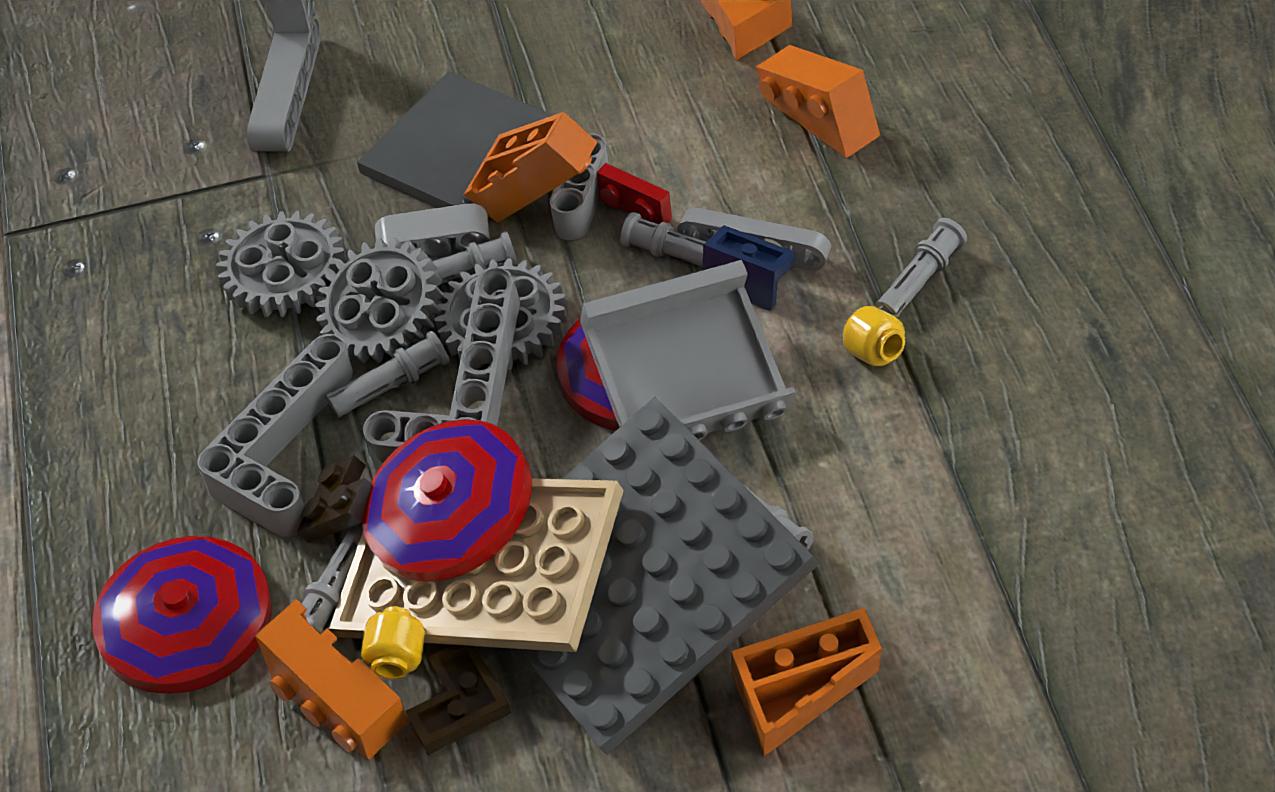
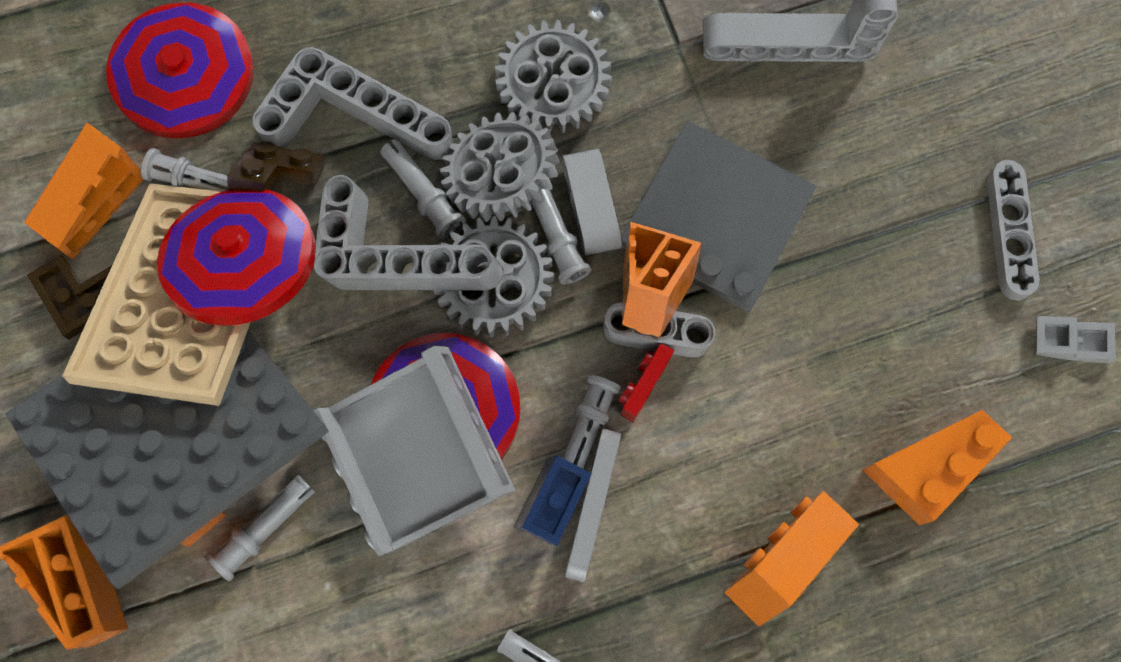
camera: 75 degrees right, 25 degrees up
yellow head [361,606,425,680] -> none
yellow head [843,306,905,366] -> none

